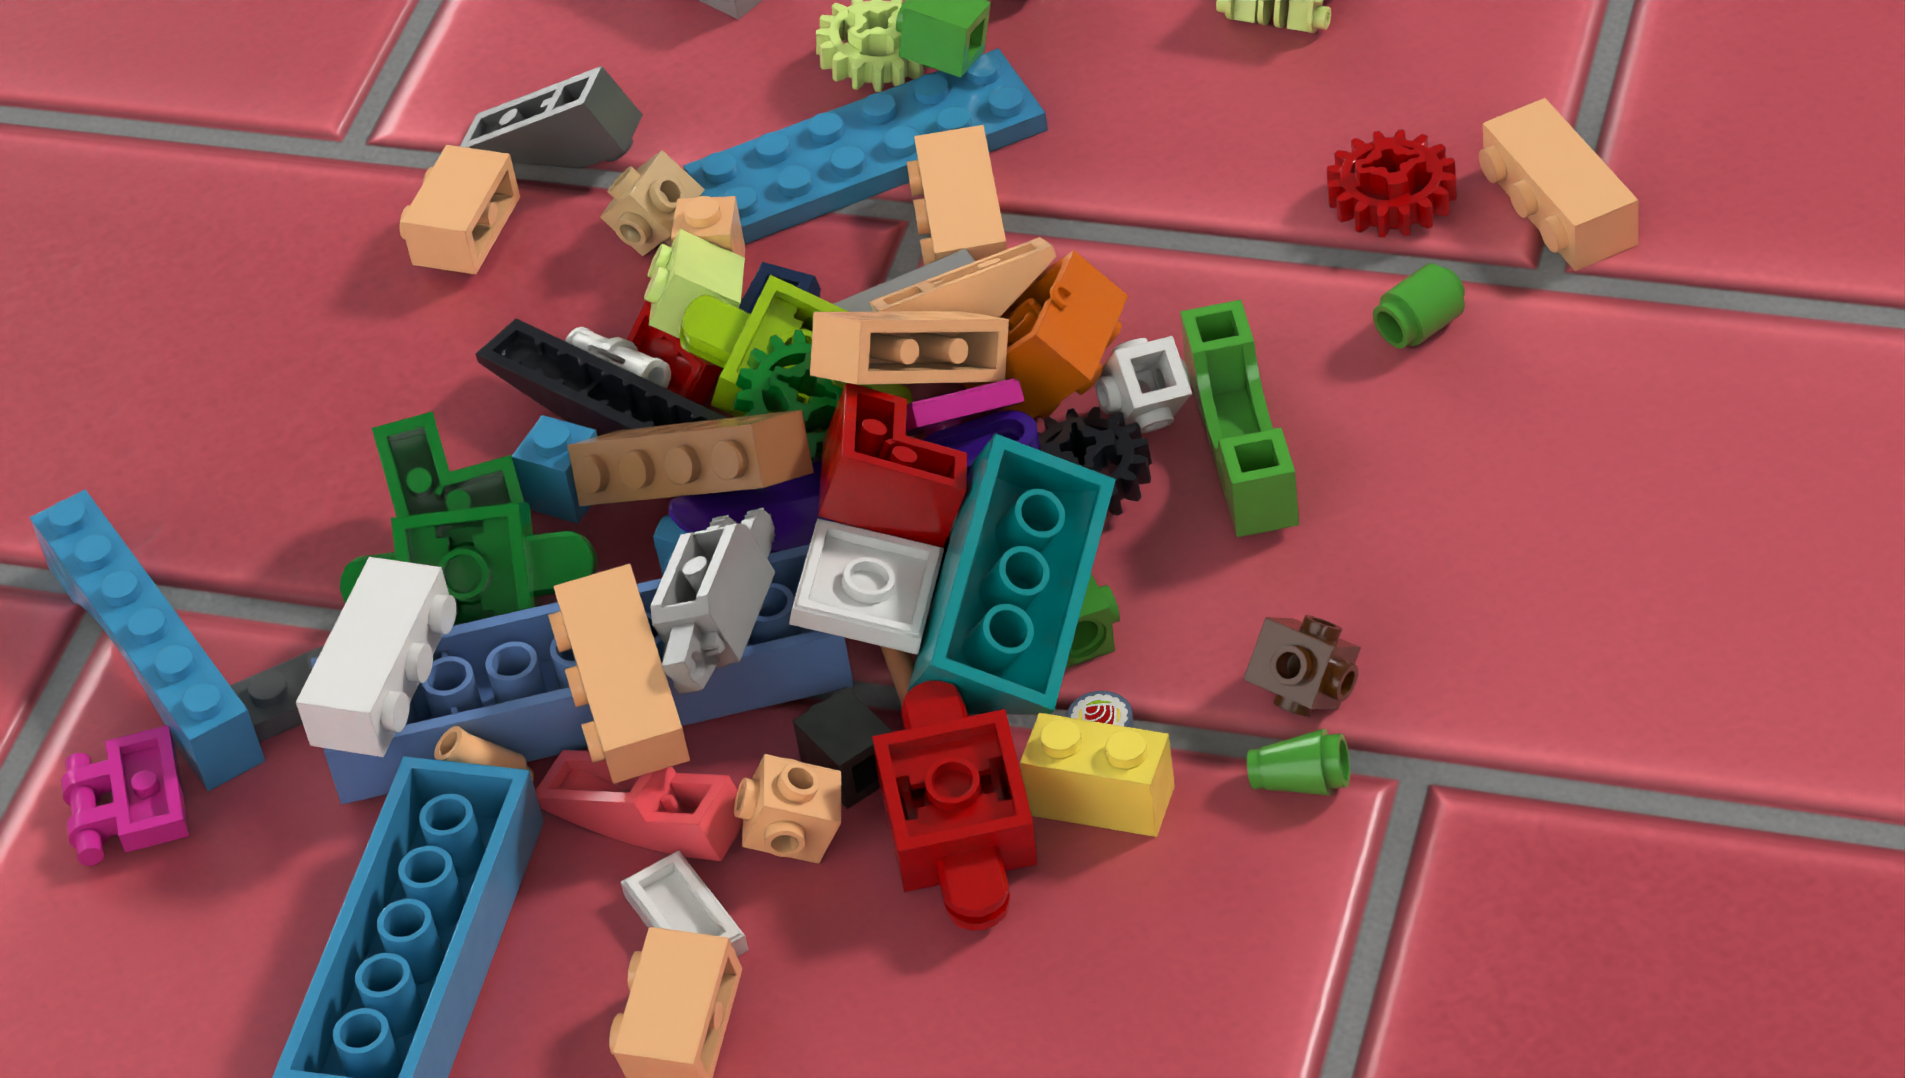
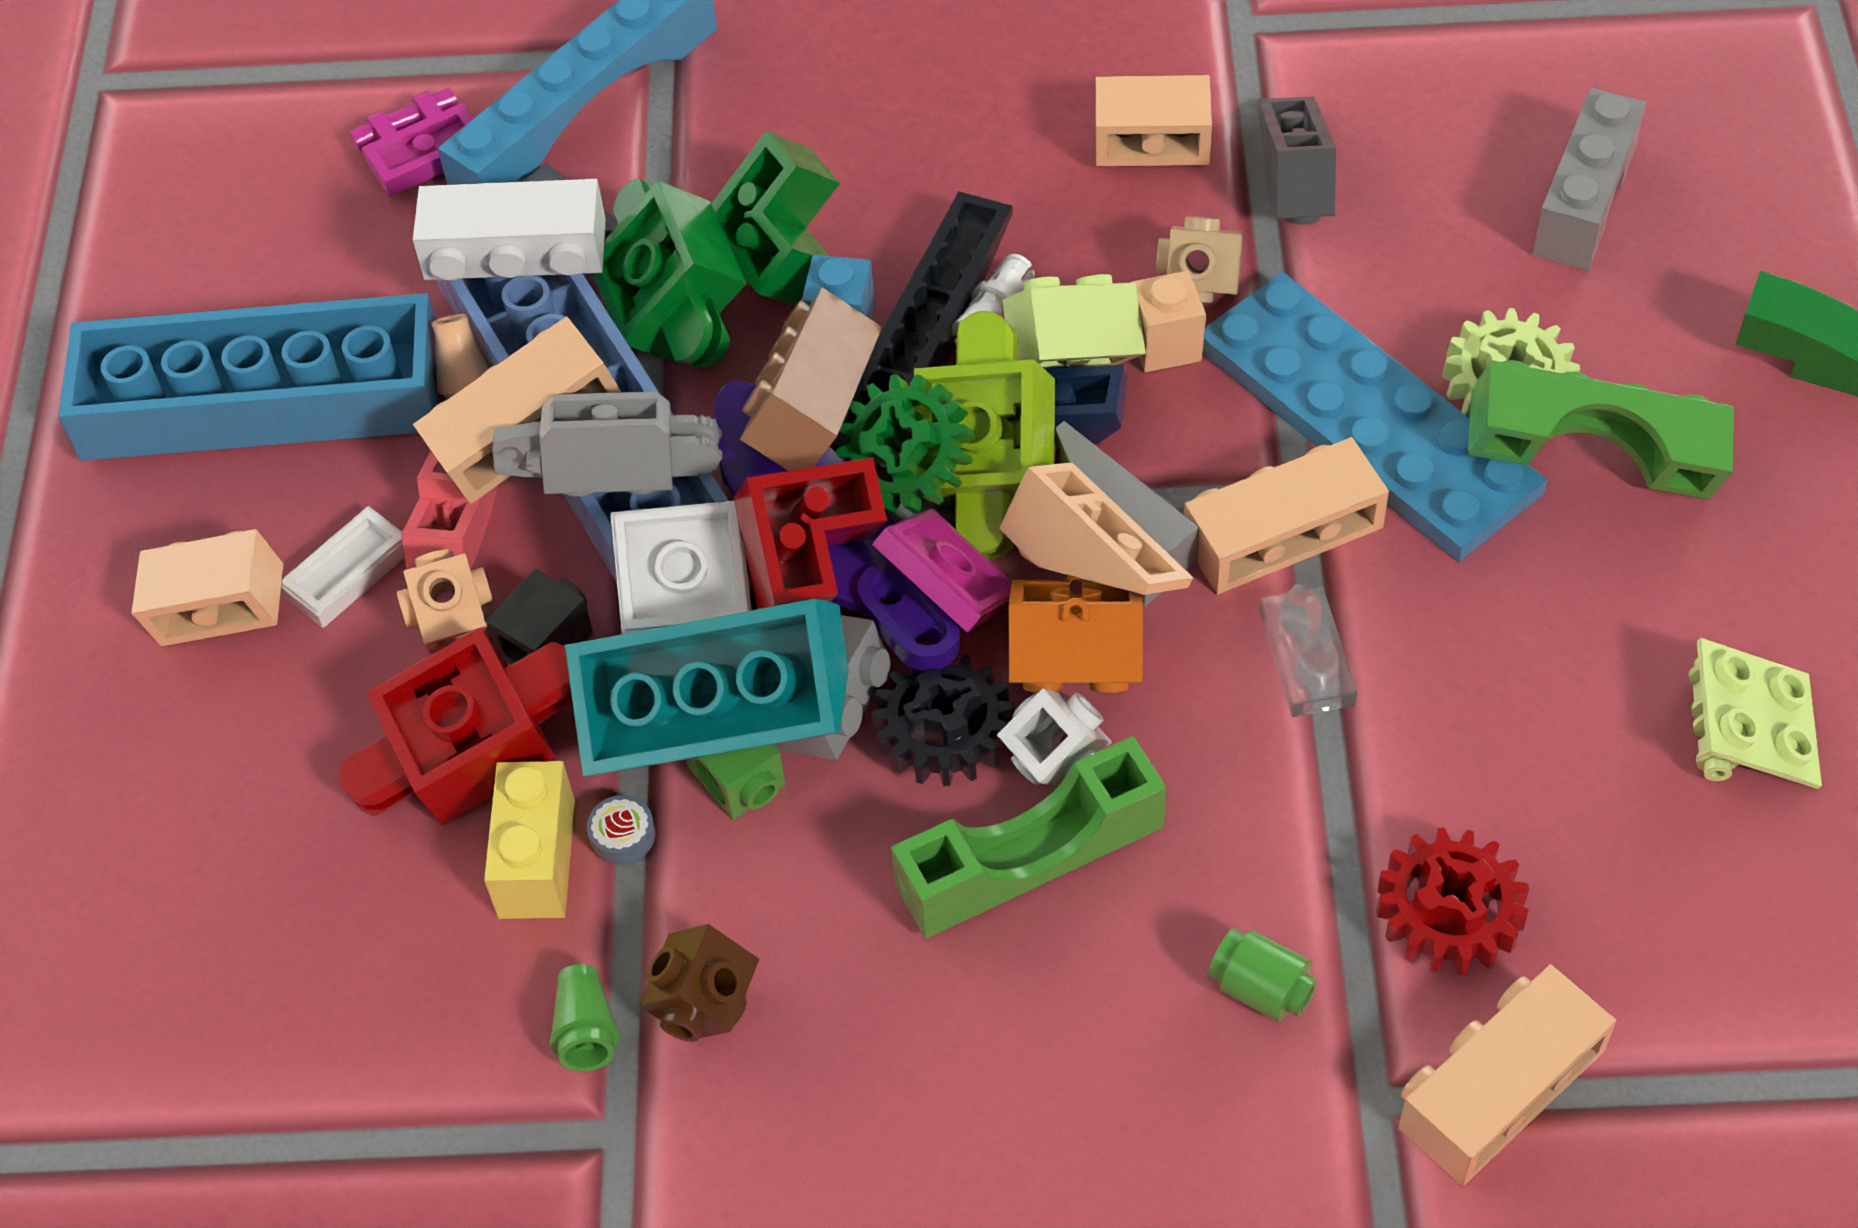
camera: 70 degrees right, 10 degrees up
light nougat brick [810,311,1009,385] -> none
none -> clear tile [1259,584,1357,717]

